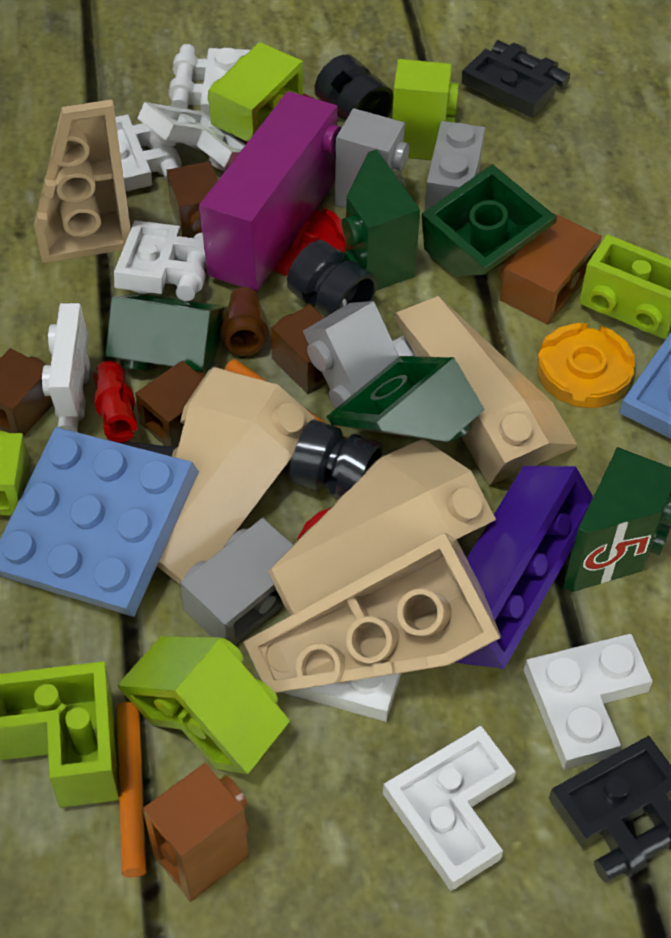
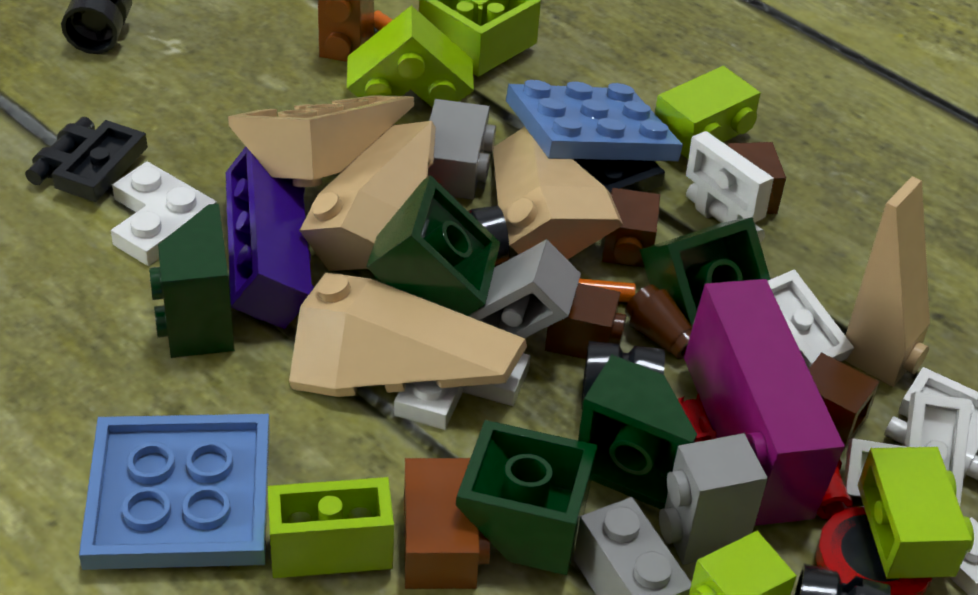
camera: 140 degrees right, 10 degrees down
red pin [93,361,137,443] -> none
white plate [383,726,516,891] -> none
light orange tile [537,323,635,408] -> none

